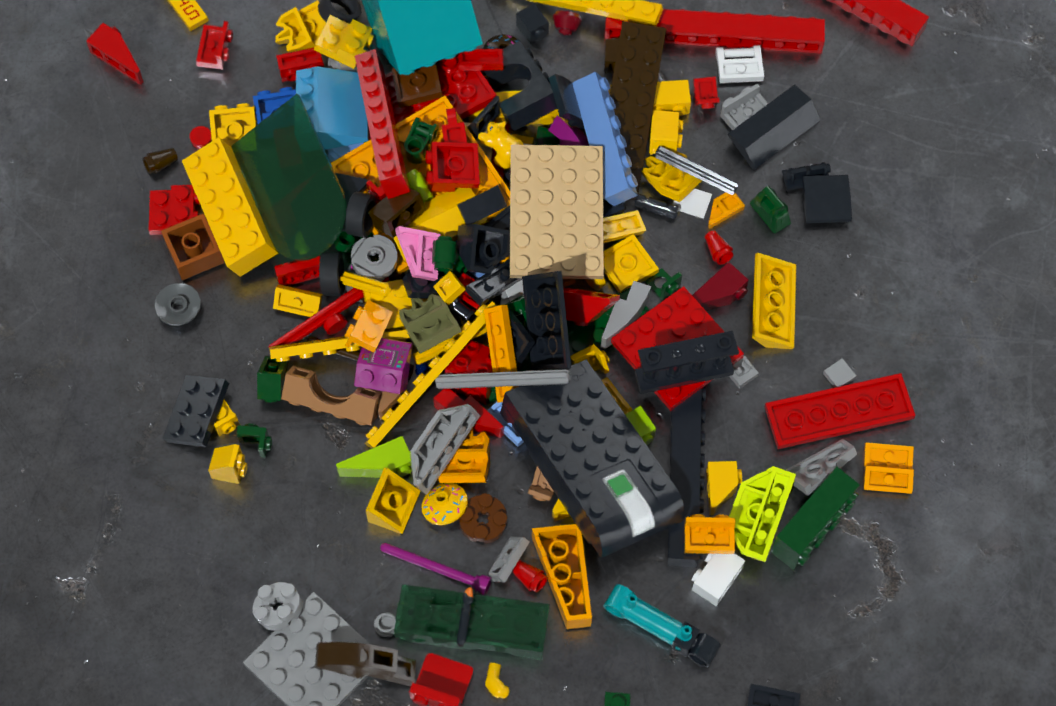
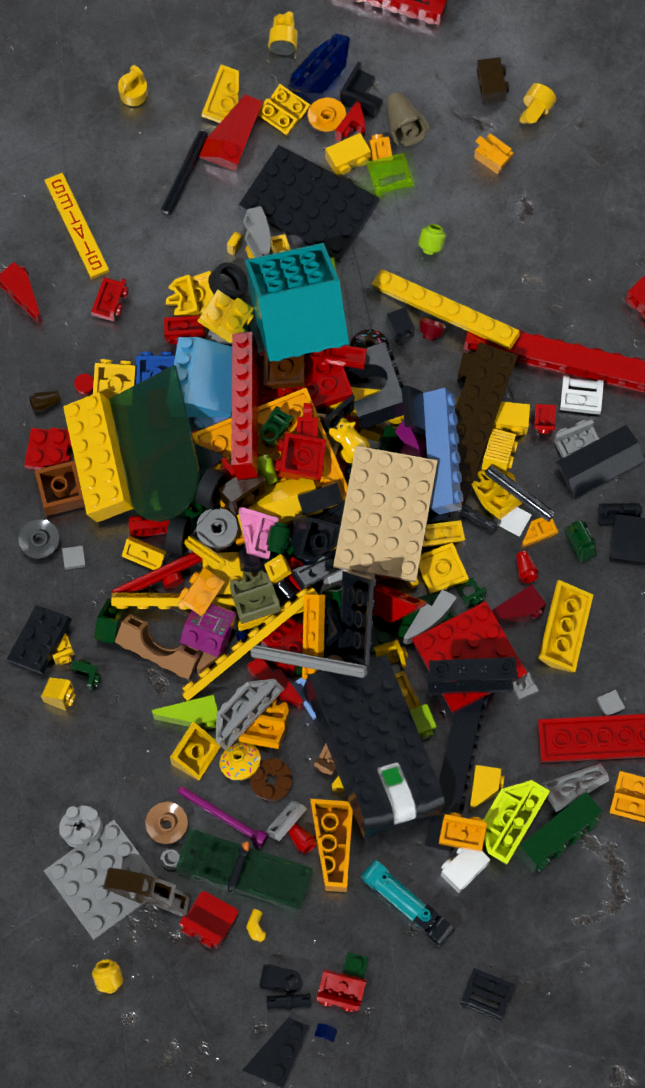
camera: 10 degrees right, 5 degrees up
none -> light grey tile [62,545,86,570]
none -> medium nougat dish [145,802,188,844]

